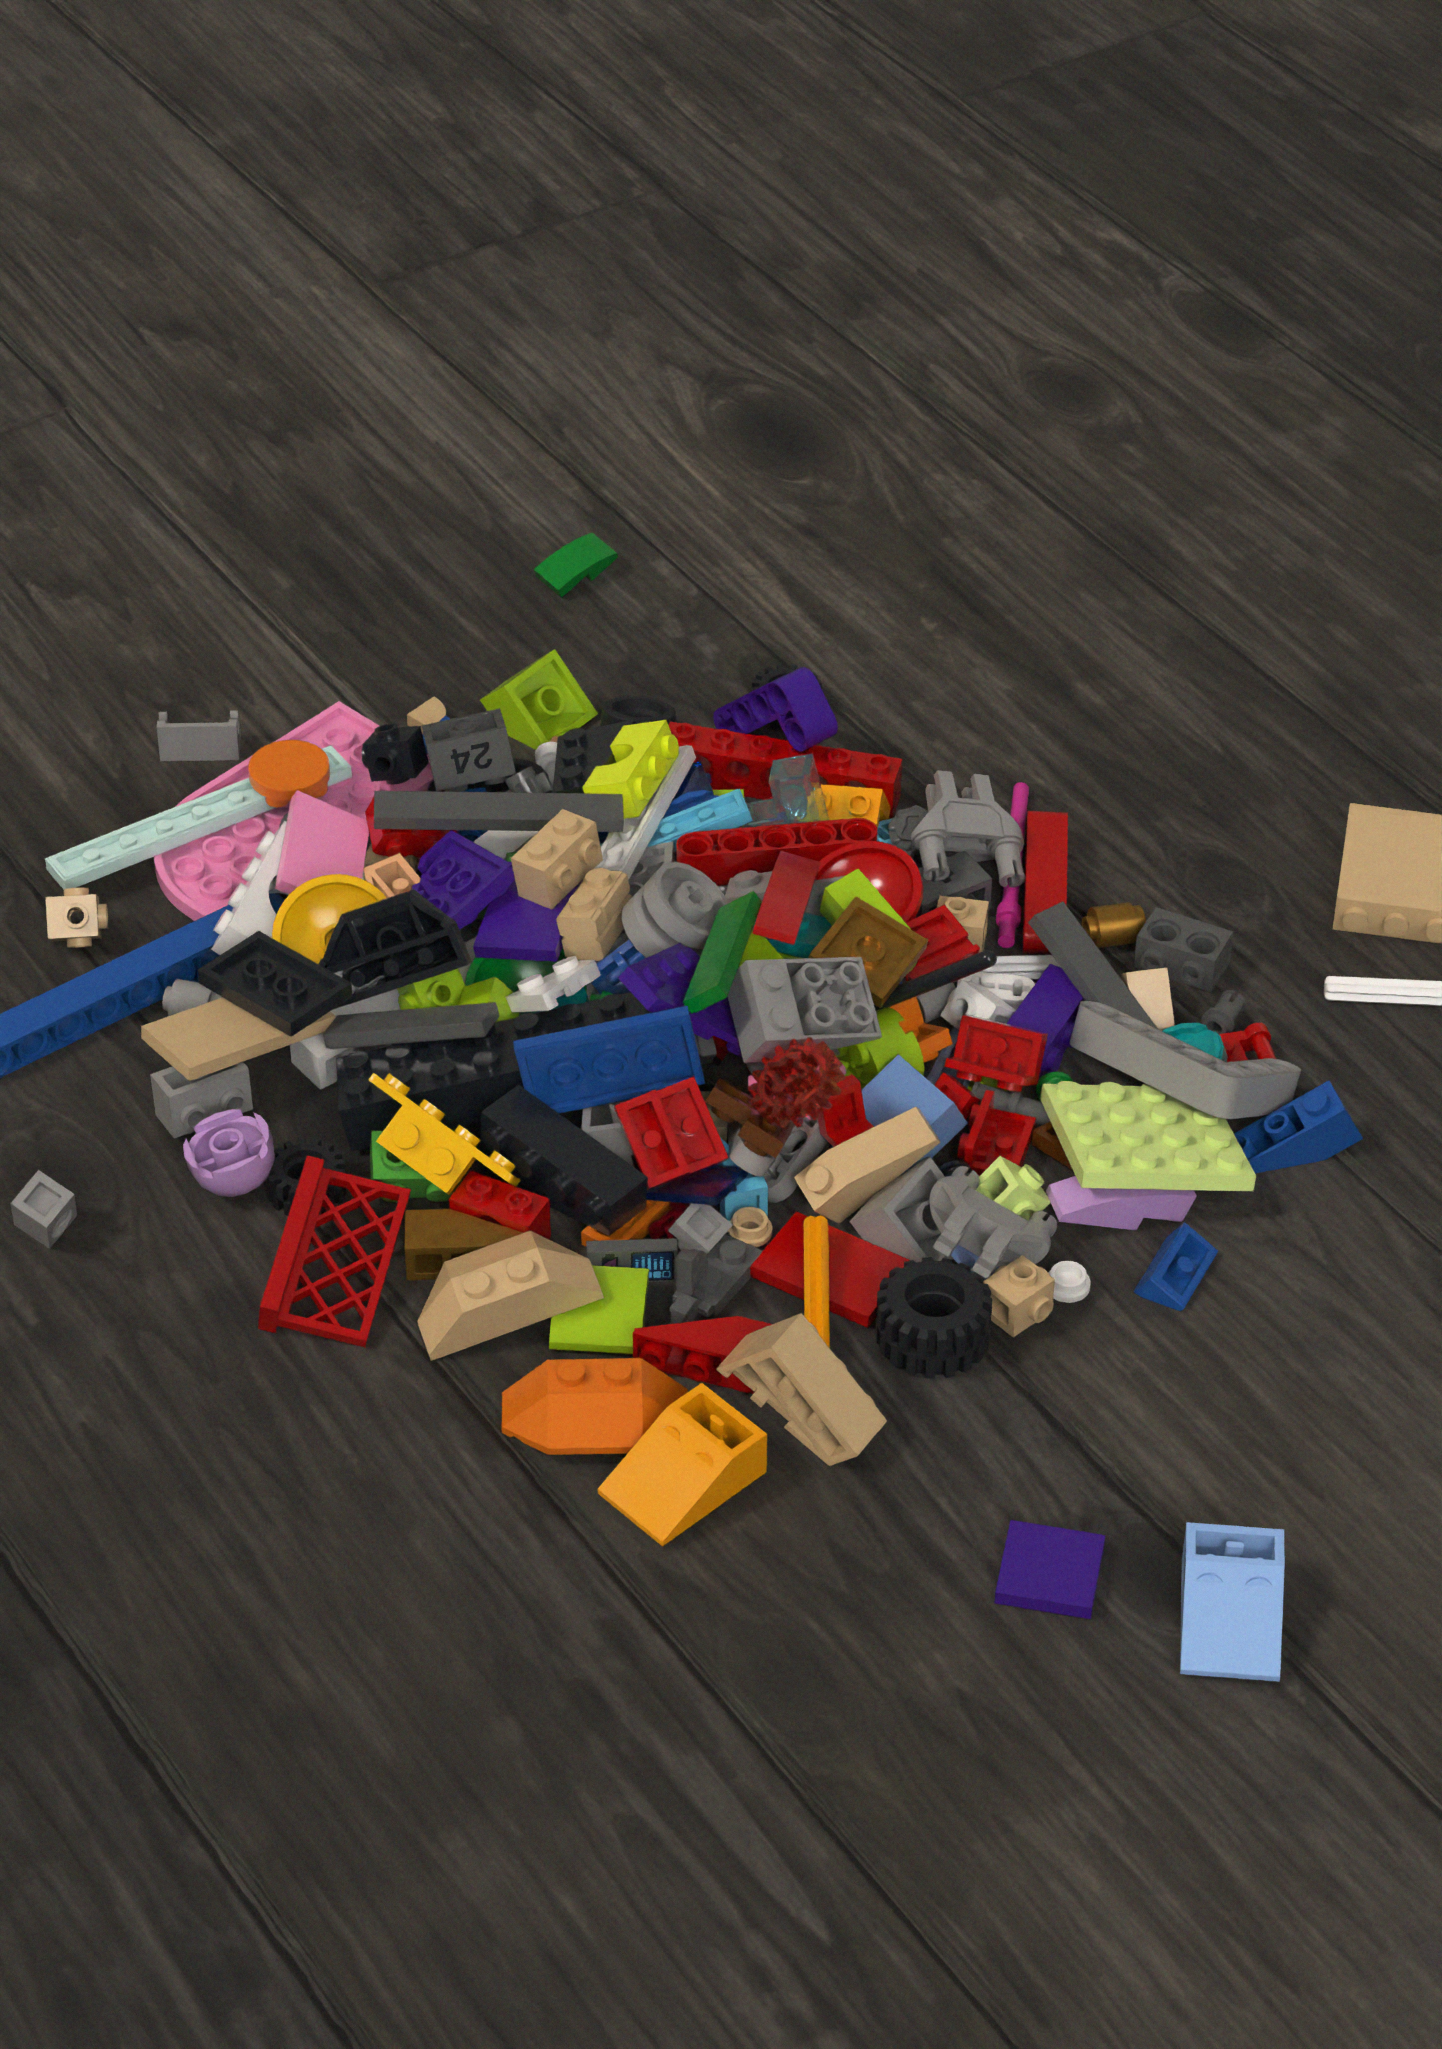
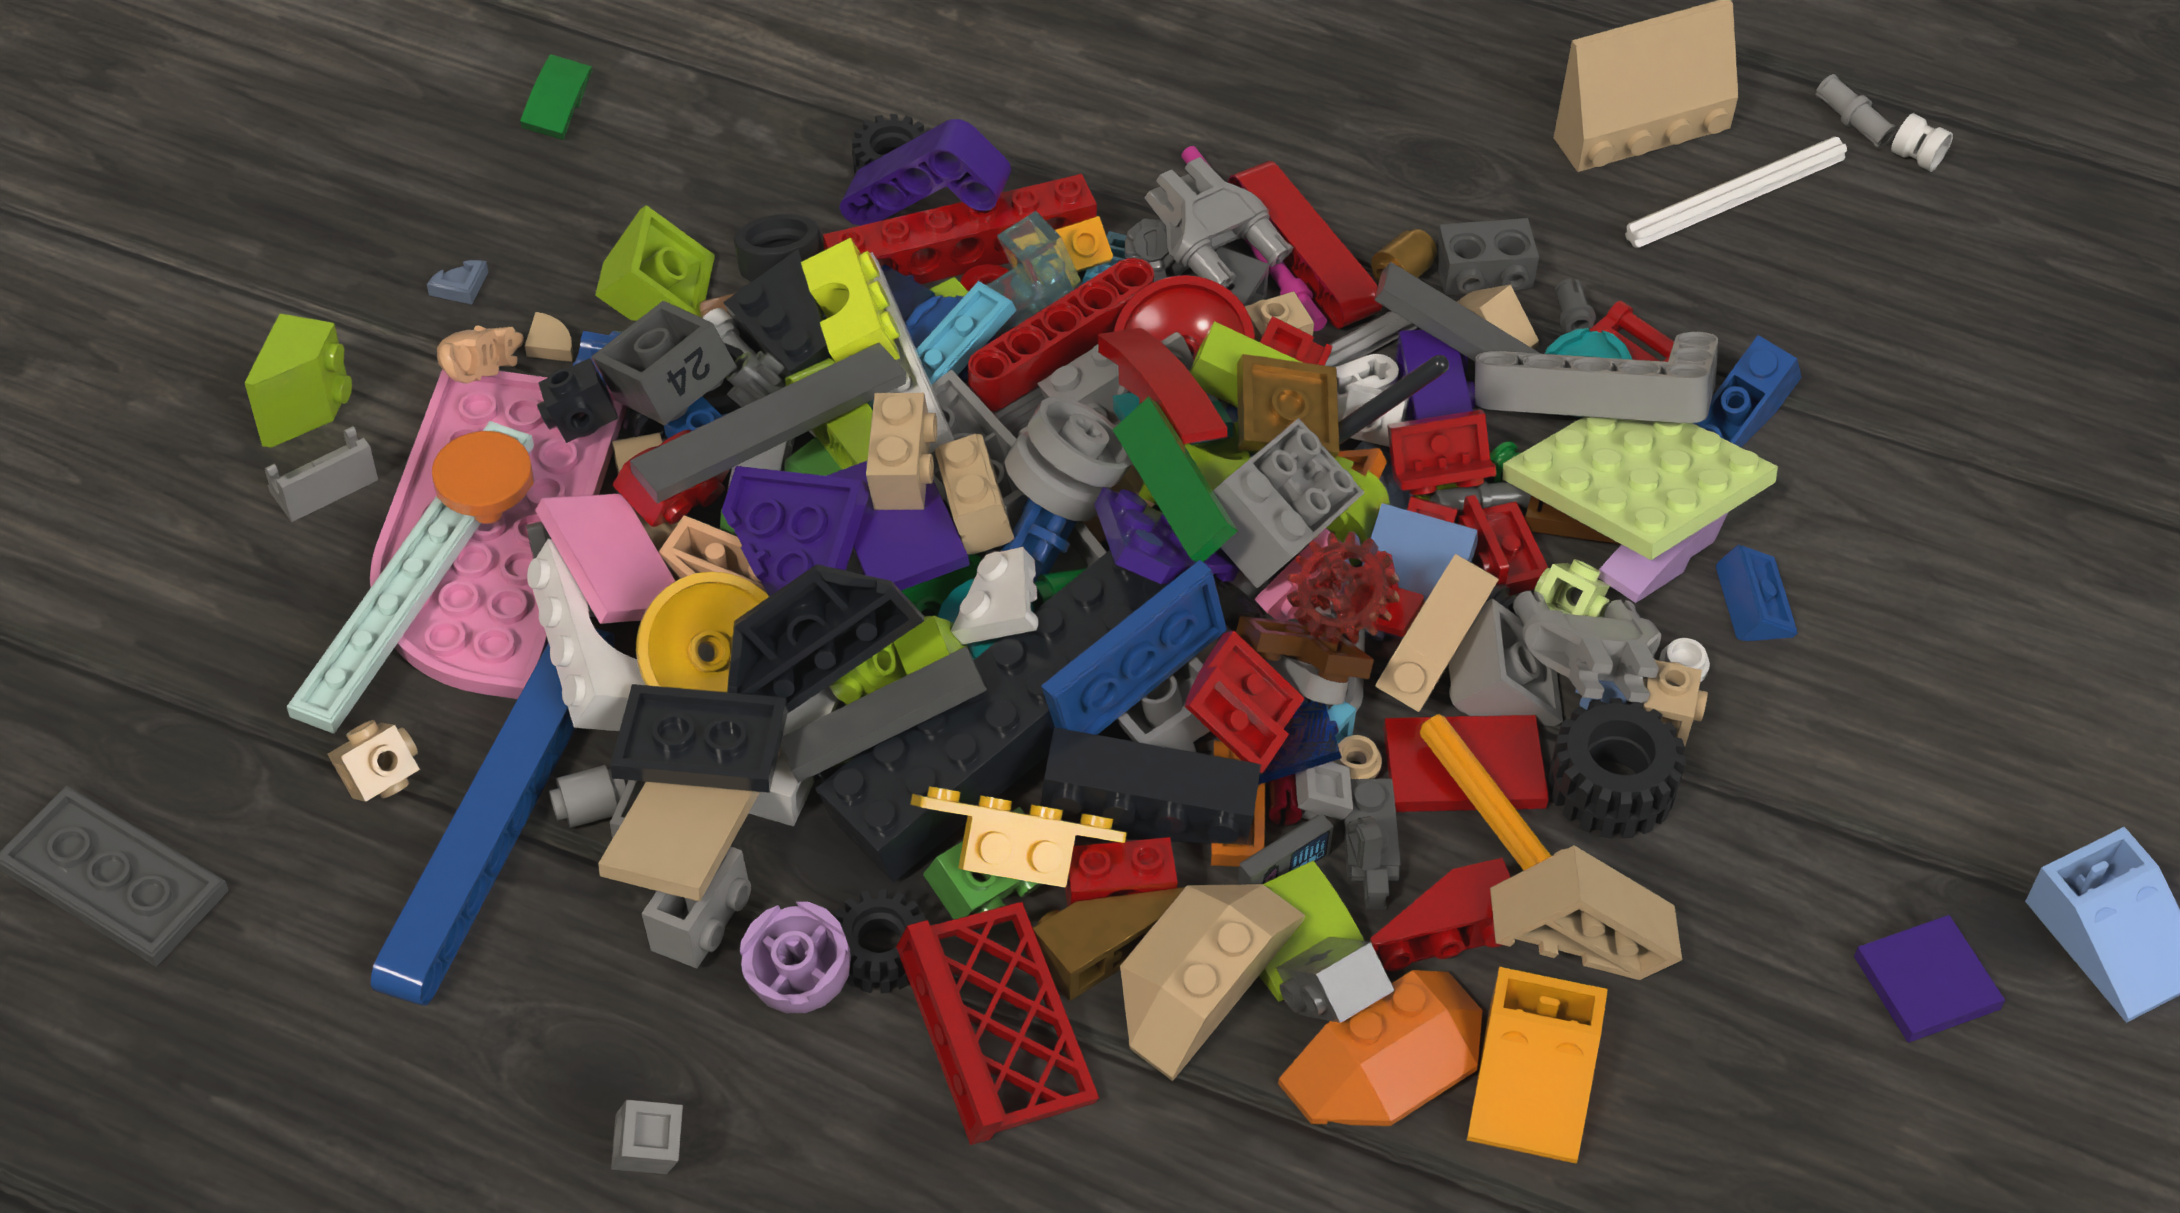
camera: 35 degrees left, 10 degrees up
none -> lime slope [245,313,352,448]
none -> sand blue tile [427,260,488,304]
none -> light nougat animal [437,326,524,384]
none -> dark grey brick [1276,937,1395,1023]

